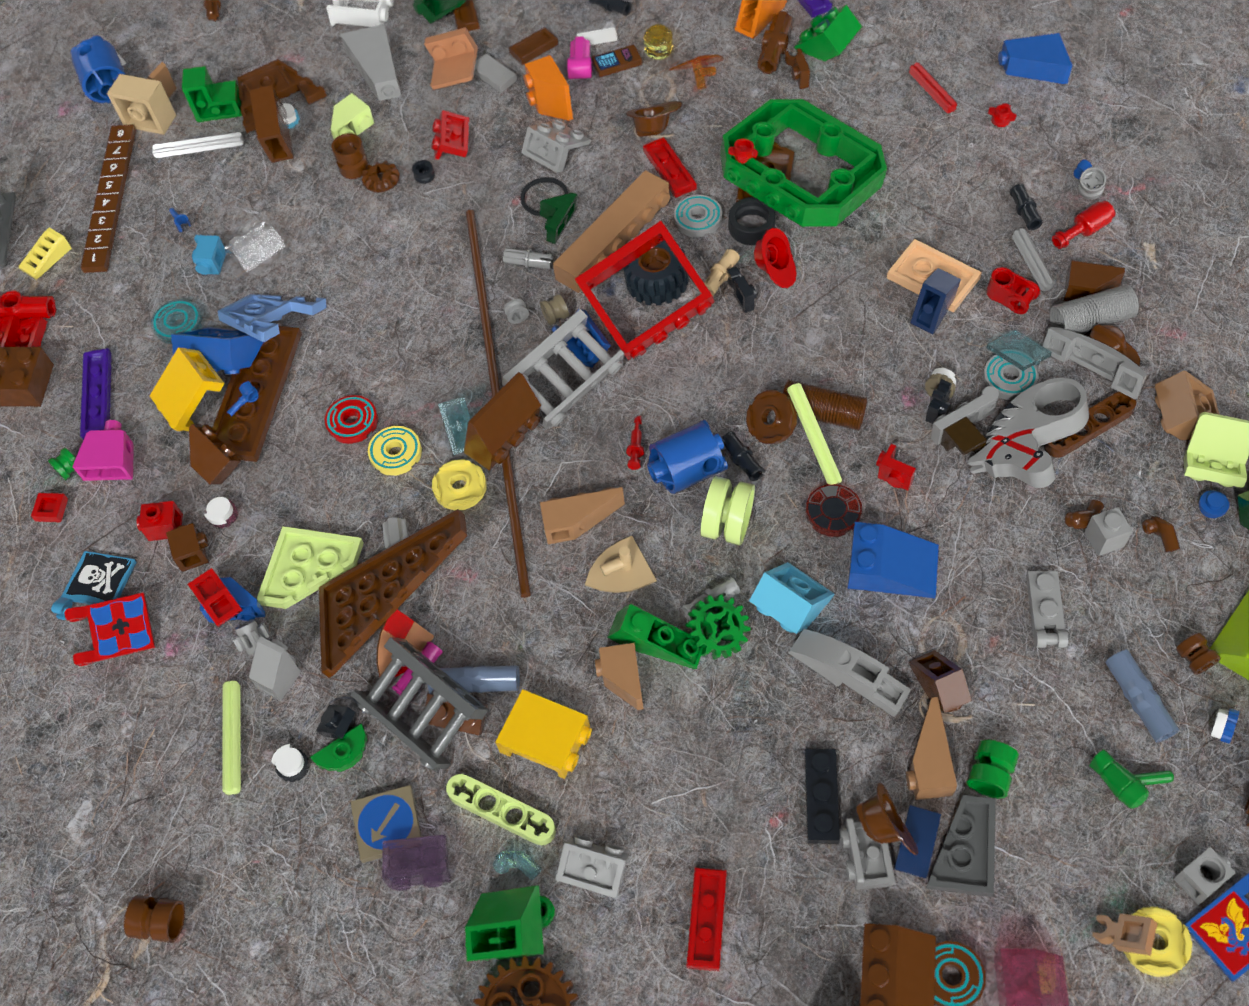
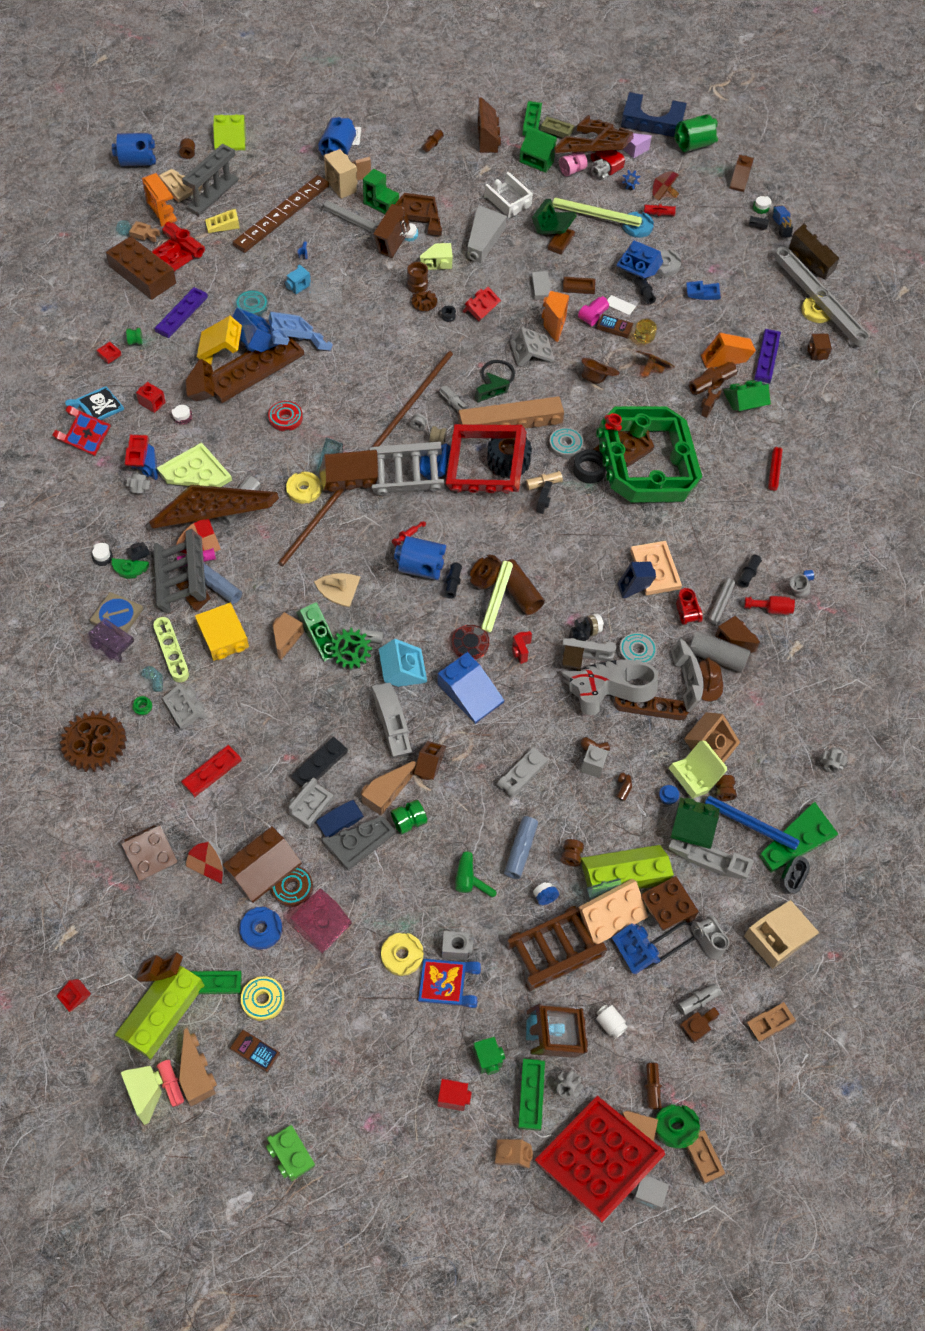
camera: 30 degrees right, 0 degrees up
dark pink torso [73,420,134,481] -> none
reddish brown brick [166,523,209,572] -> none
yellowish green axle [222,680,241,795] -> none
blue hand [227,381,258,416] -> none
light grey slope [249,637,301,701] -> none
light yellow tile [367,426,422,476] -> none
nougat bracket [424,27,478,90] -> none
green slope [465,886,544,961] -> none
medium nougat slope [540,487,625,545] -> none
red tile [643,137,697,198] -> none
yellowish green wheel [701,476,755,545] -> none
red piece [754,228,797,288] -> none
reddish brown piece [856,782,919,855] -> none
clear light blue piece [987,330,1052,371] -> none
red plate [988,103,1017,127] -> none
blue slope [998,33,1073,84] -> none
medium nougat plate [1092,913,1157,956] -> none

